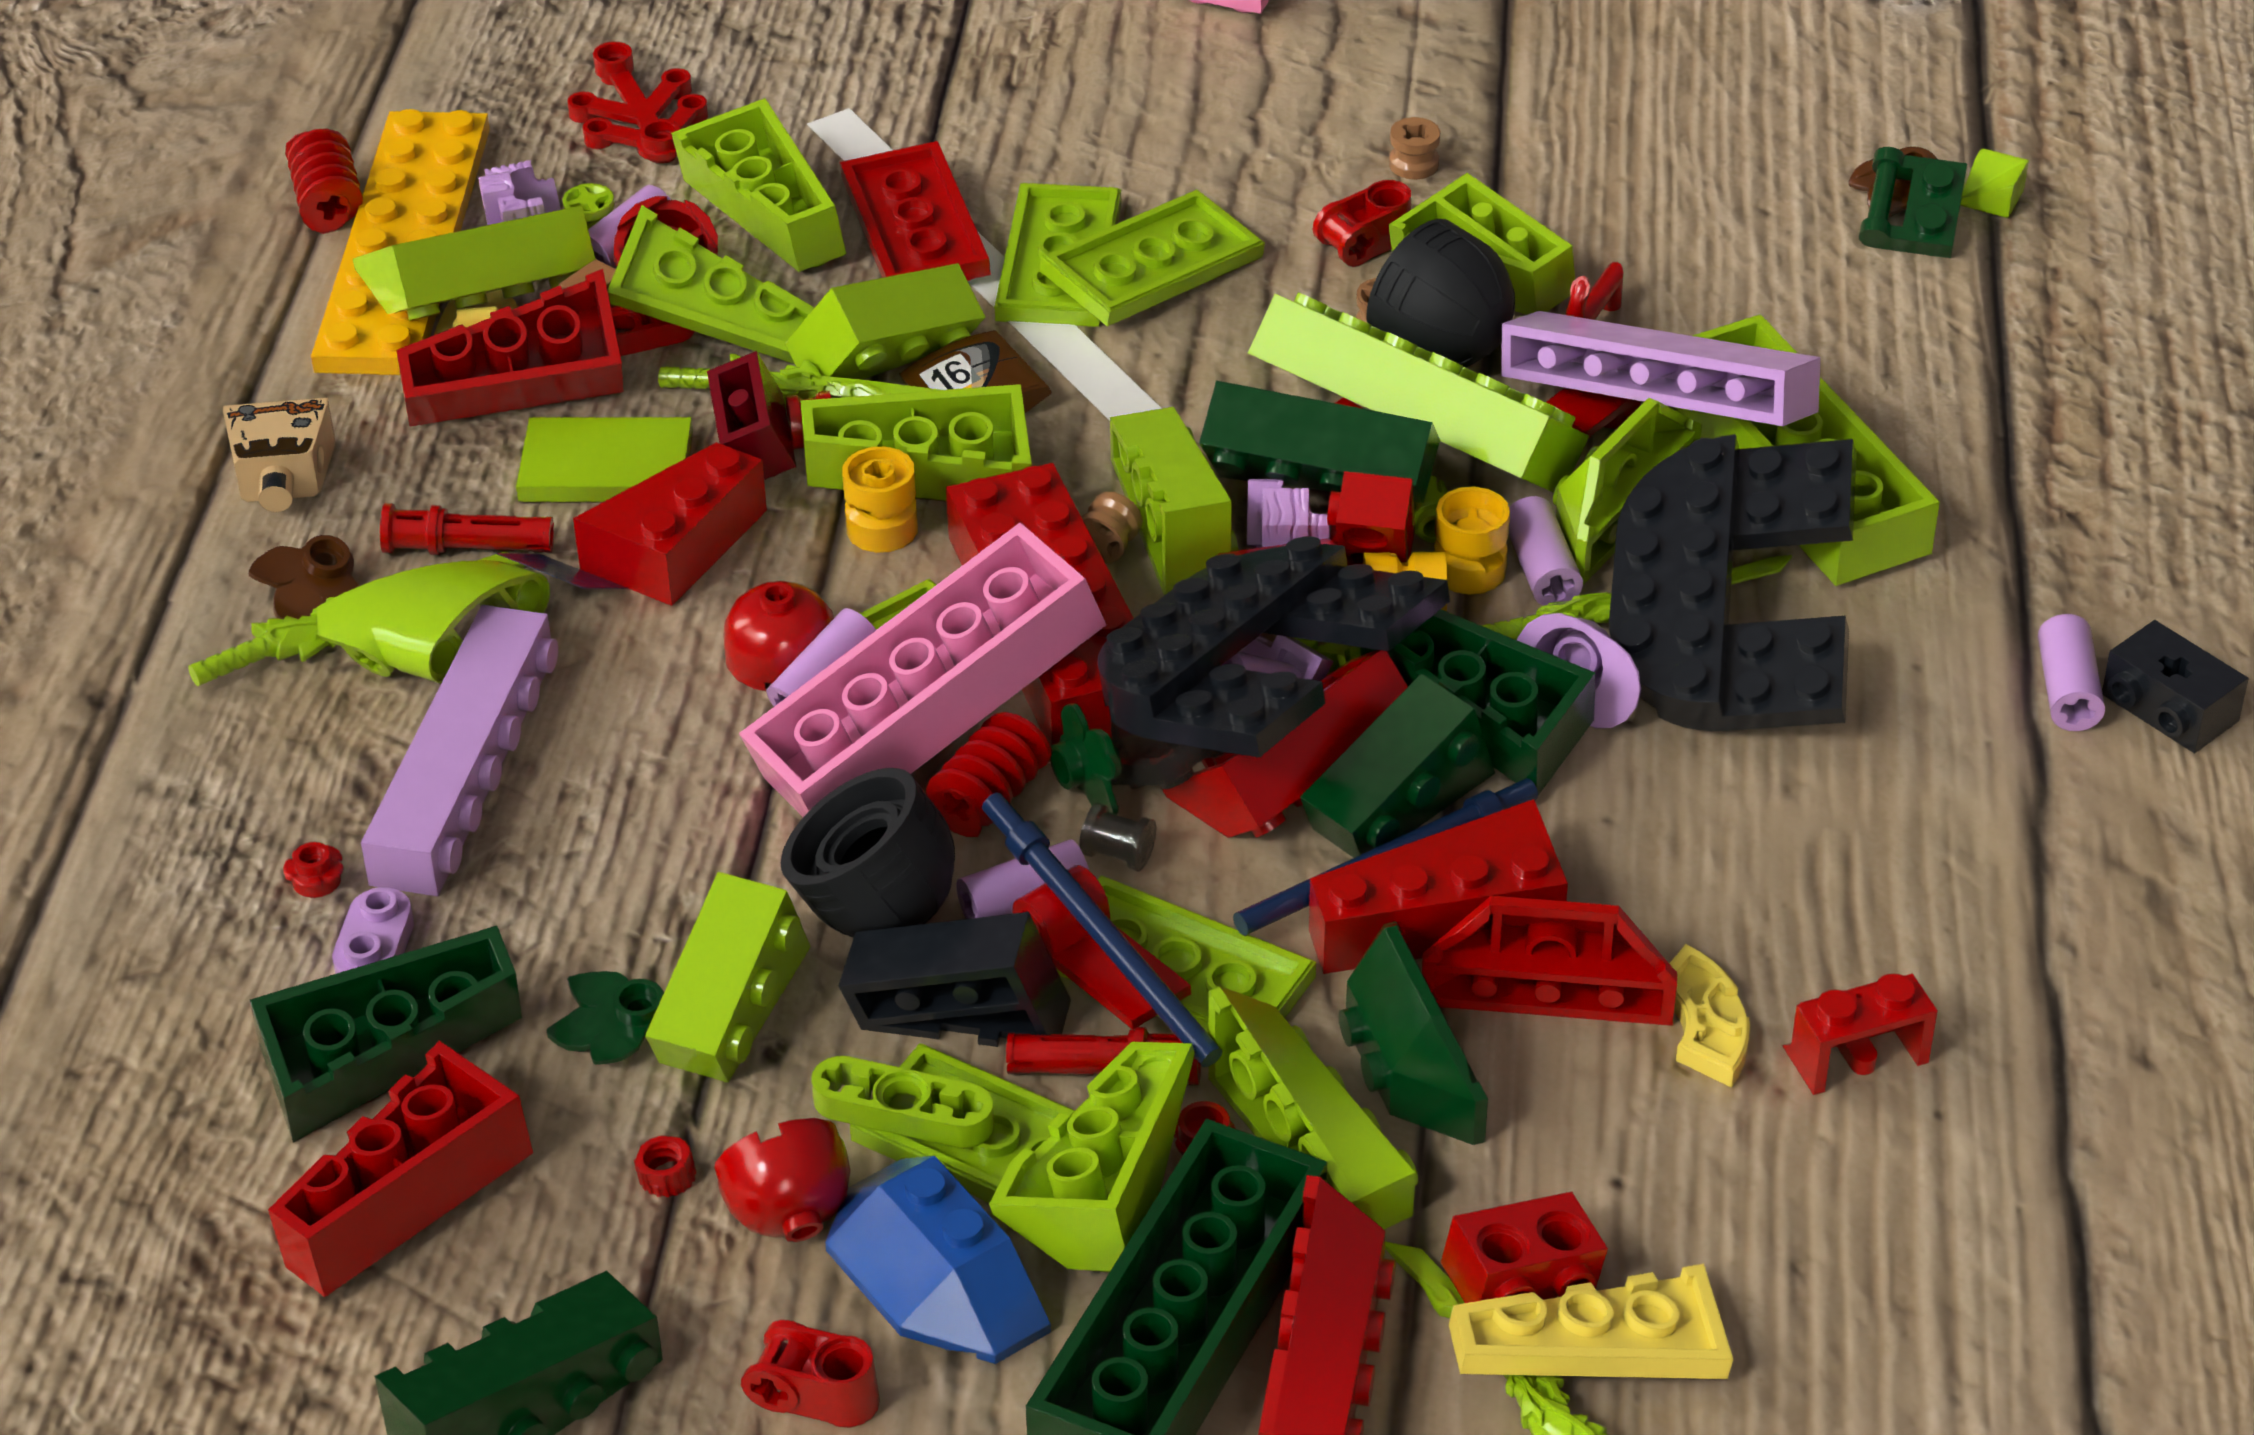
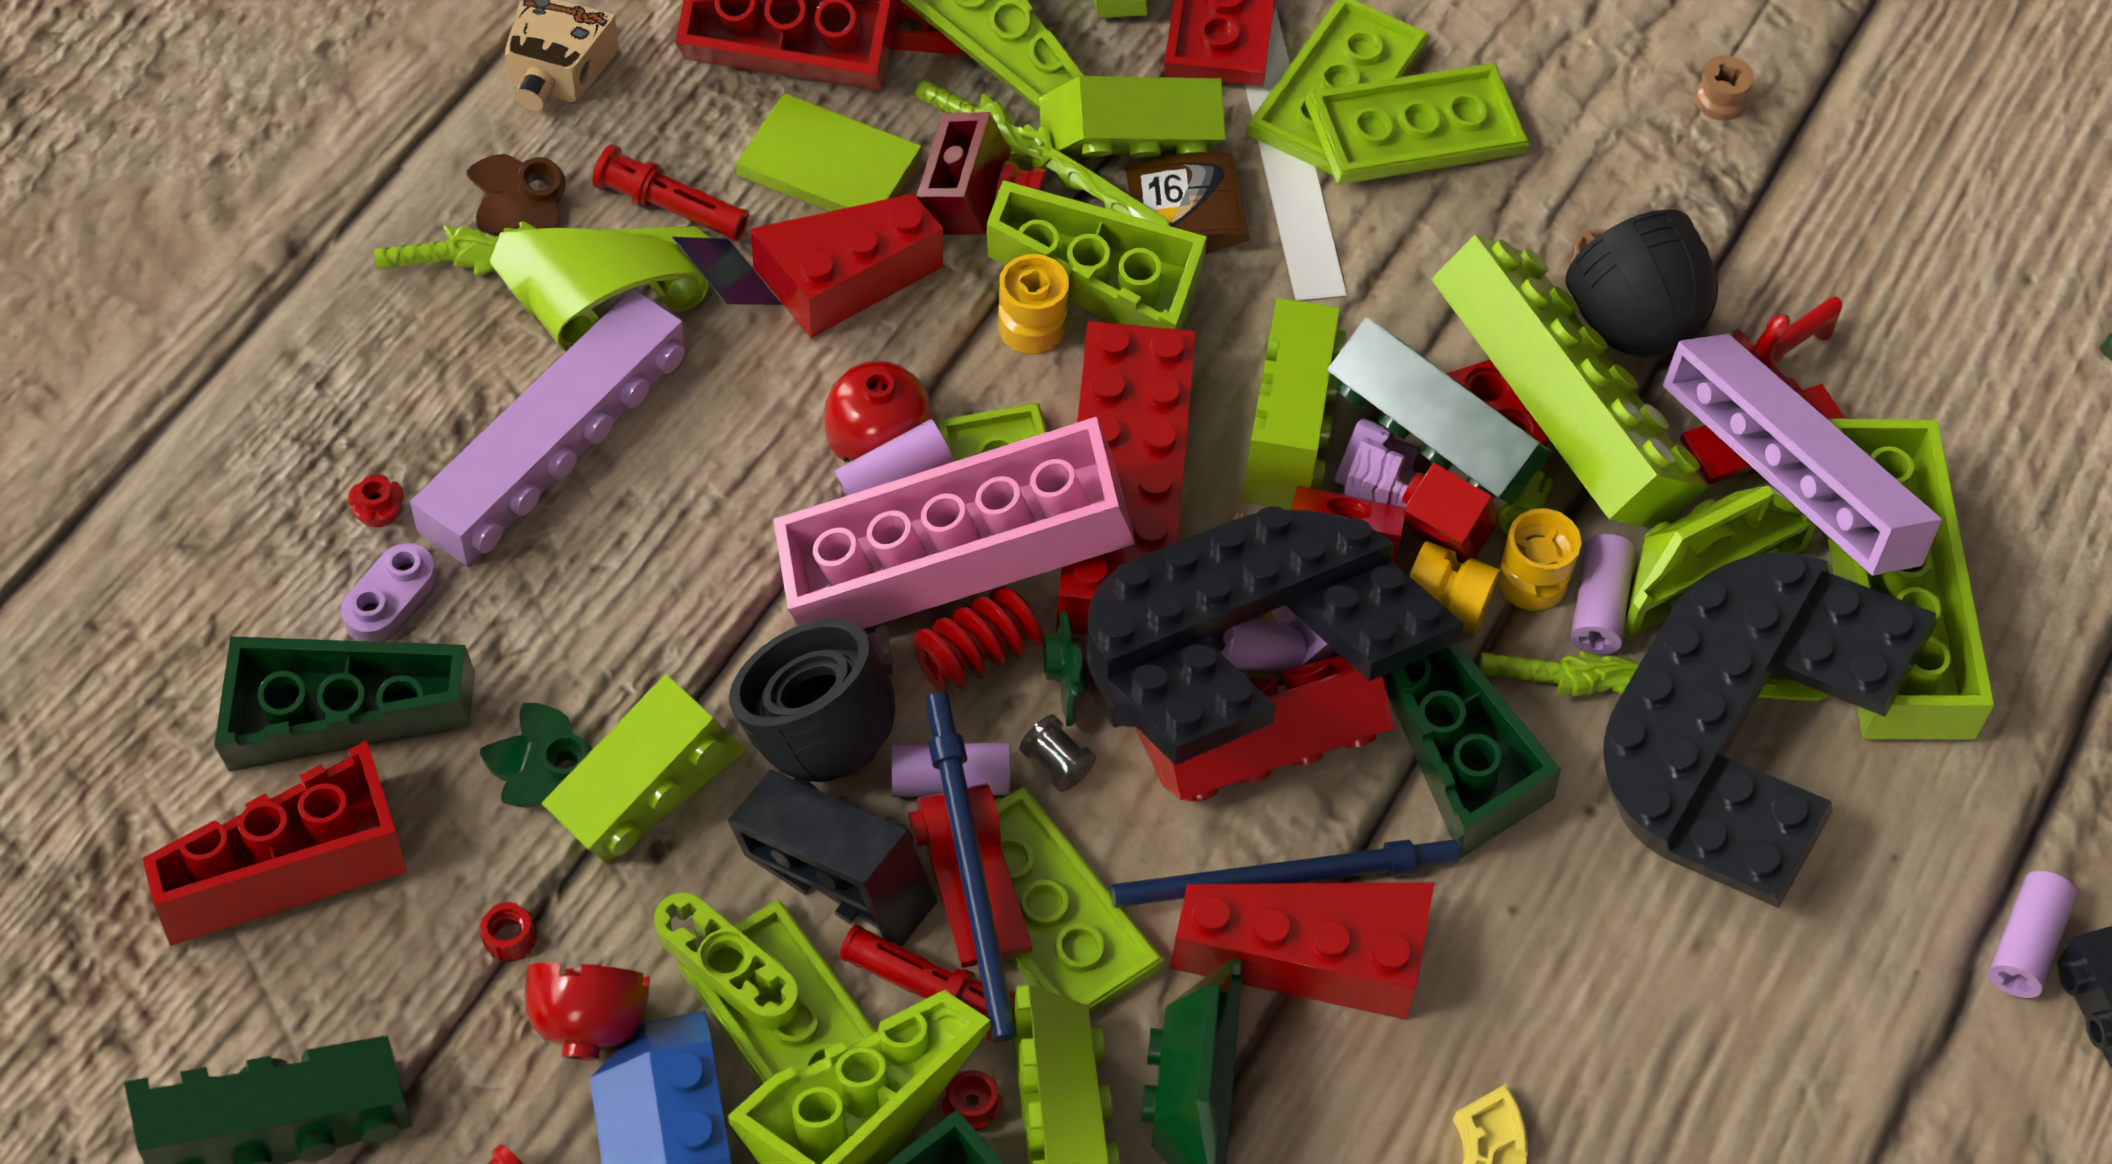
camera: 20 degrees right, 15 degrees up
medium nougat wheel [1082,492,1143,563] -> none
dark green wedge [1300,673,1495,858] -> none
red piece [1312,180,1411,267] -> none
lime wedge [1389,173,1575,315] -> none
red wedge [1422,896,1678,1026] -> none
lavender piece [1517,613,1641,728] -> none

